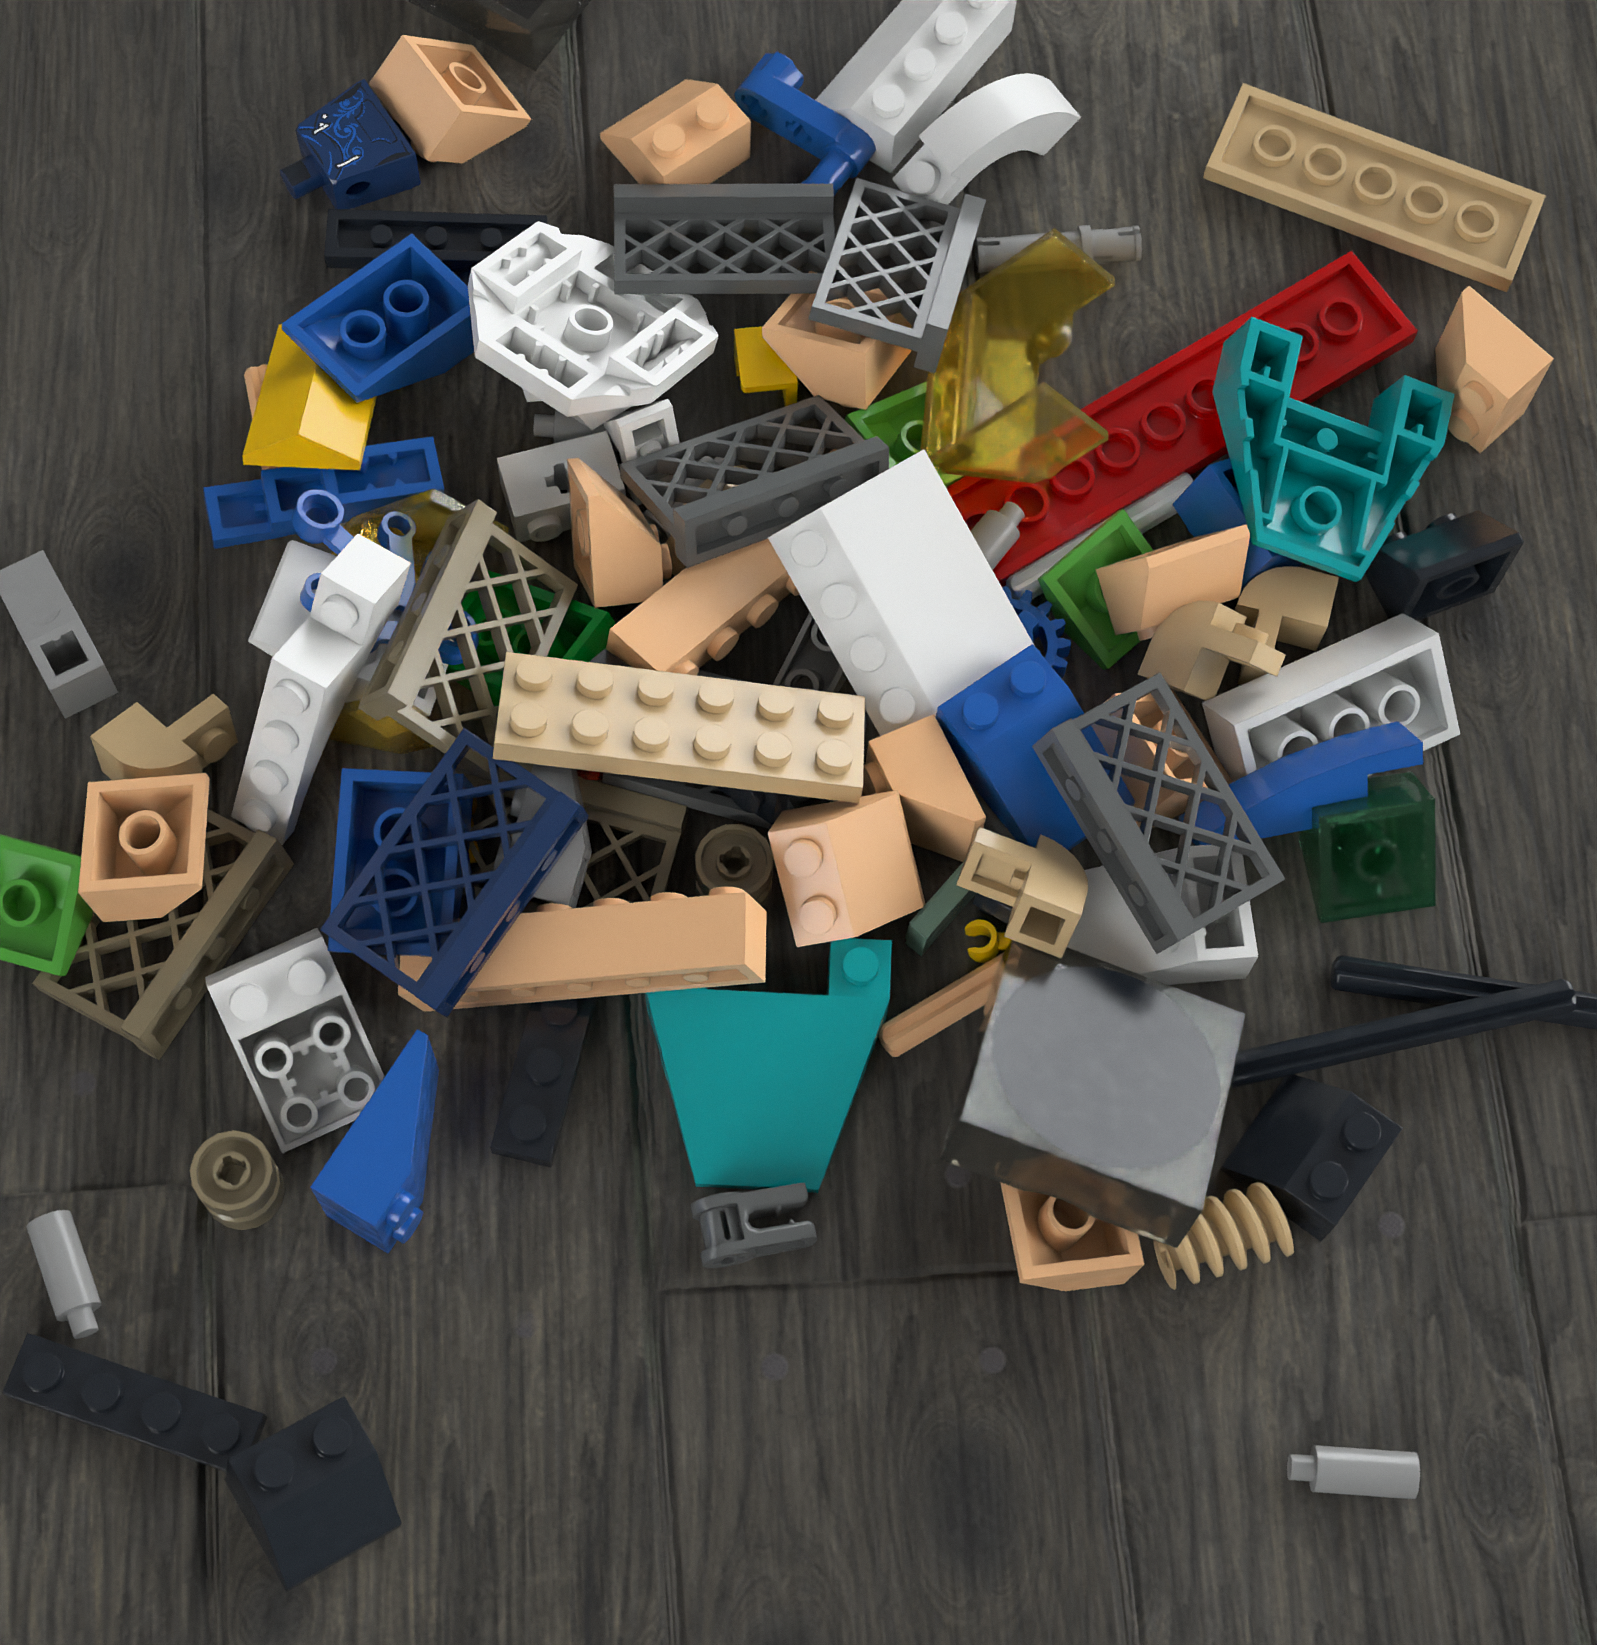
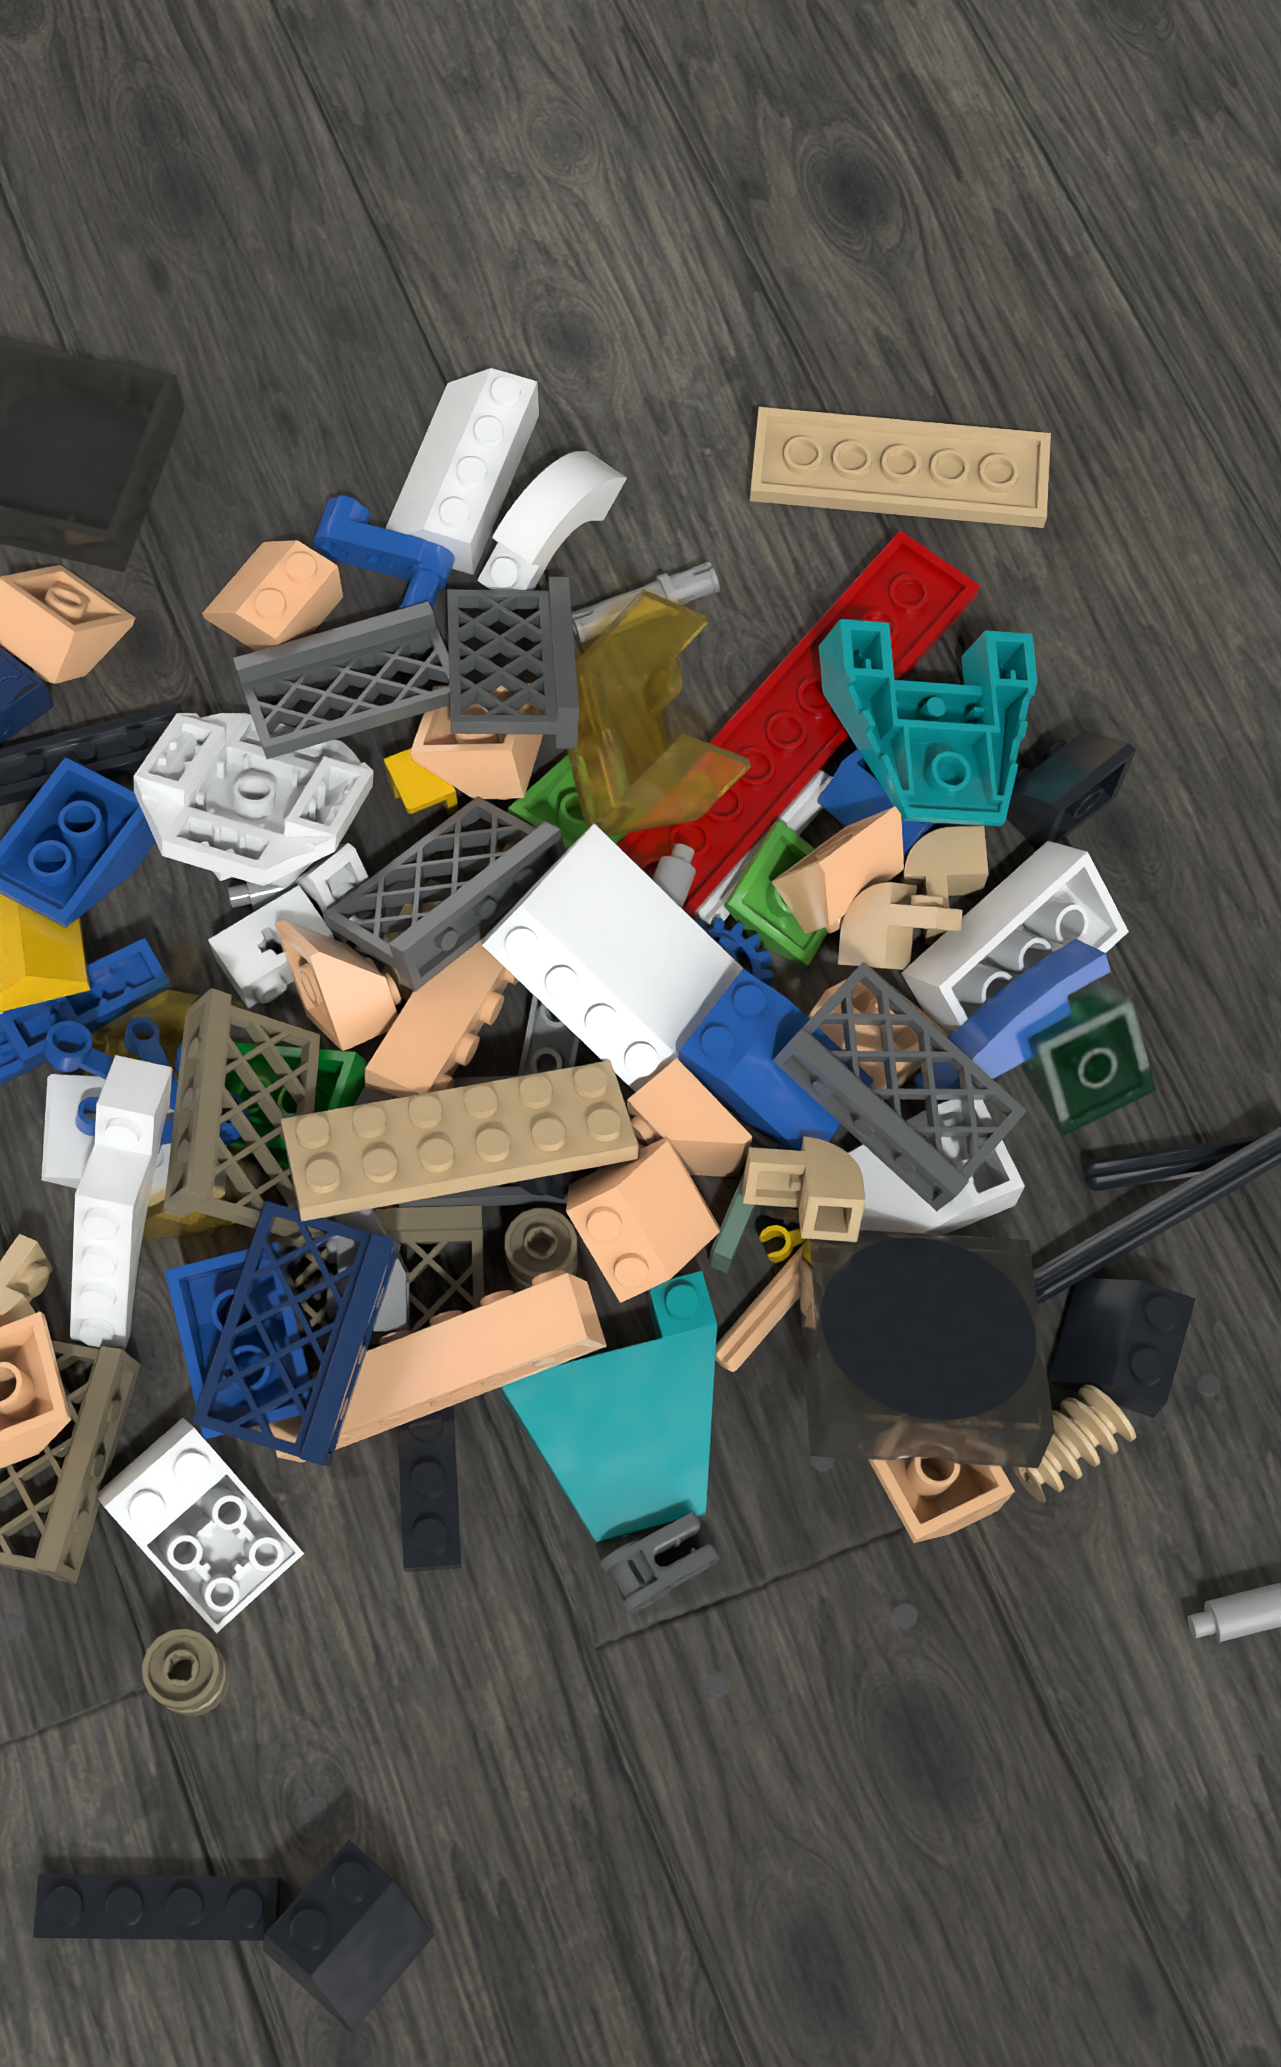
camera: 15 degrees left, 0 degrees up
light grey cylinder [26,1210,102,1339] -> none
blue slope [310,1029,439,1254] -> none
light nougat slope [1435,286,1554,453] -> none

